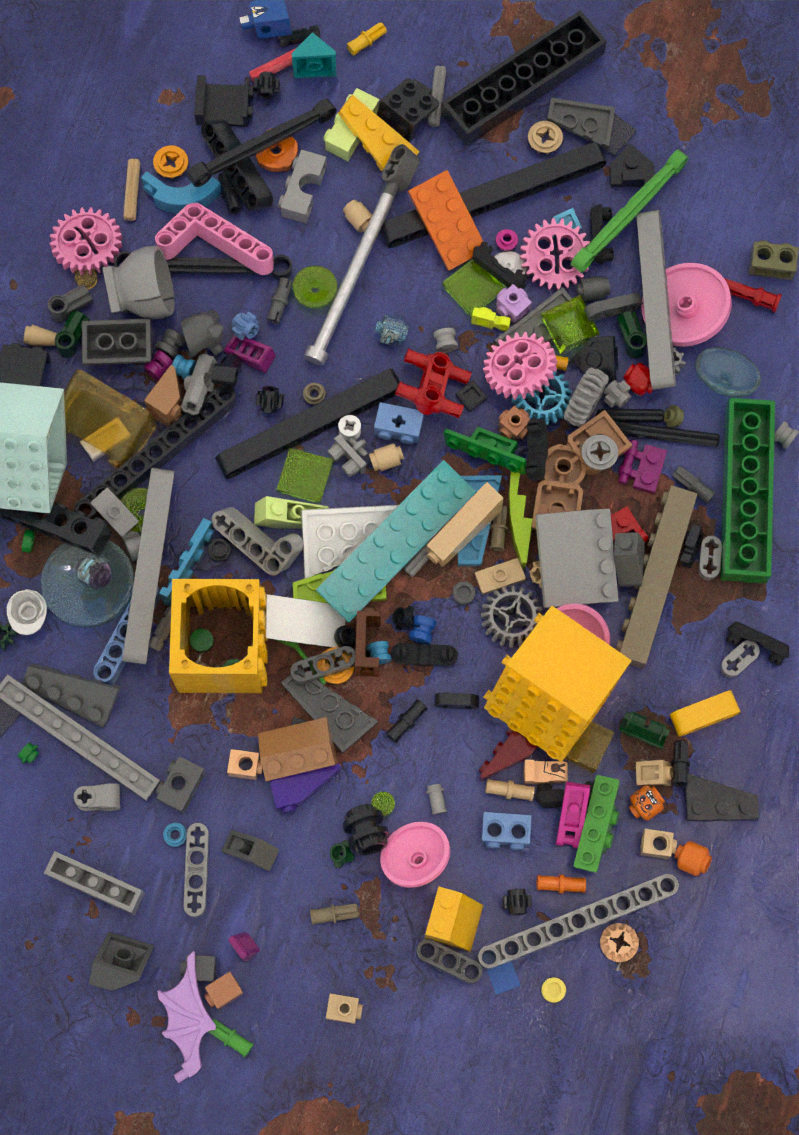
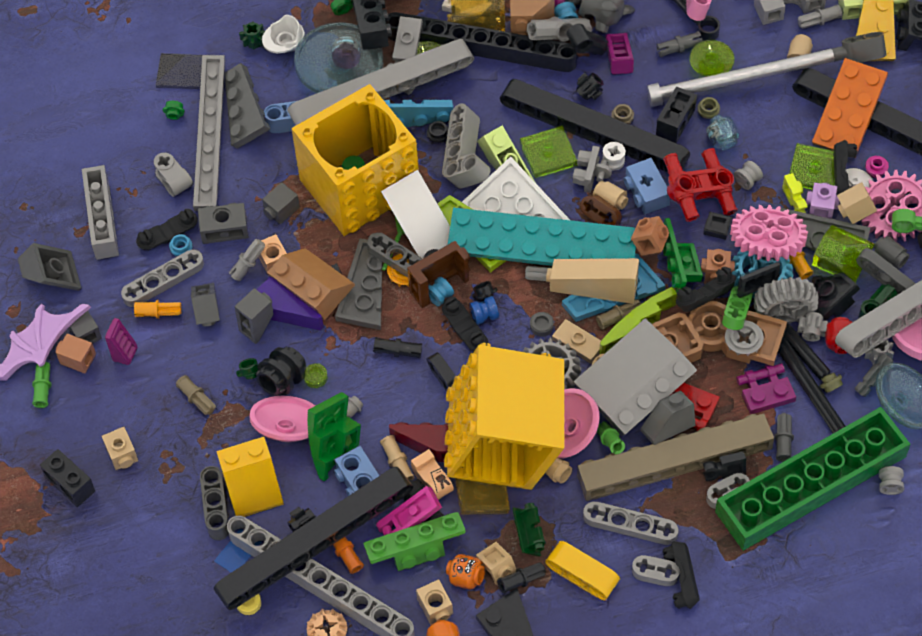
camera: 60 degrees right, 15 degrees down
medium blue gear [232,311,259,340] -> none
none -> black brick [40,449,95,508]
none -> light orange axle [134,300,182,319]
none -> black piece [136,209,198,251]
none -> black beam [214,466,413,610]
none -> light grey axle [229,239,265,281]
none -> dark grey slope [234,288,274,344]
none -> dark grey brick [262,182,300,224]
none -> green slope [307,392,361,481]
none -> reddish brown beam [580,194,622,226]
none -> light grey beam [583,501,678,545]
none -> bright green axle [597,421,625,454]
none -> nougat brick [631,216,669,256]
none -> black brick [656,86,697,143]
none -> olive plate [697,97,720,119]
none -> bright green beam [722,286,753,330]
none -> black slope [737,262,780,298]
none -> light grey axle [798,4,842,29]
none -> tan brick [837,182,877,224]
none -> dark grey axle [855,354,894,397]

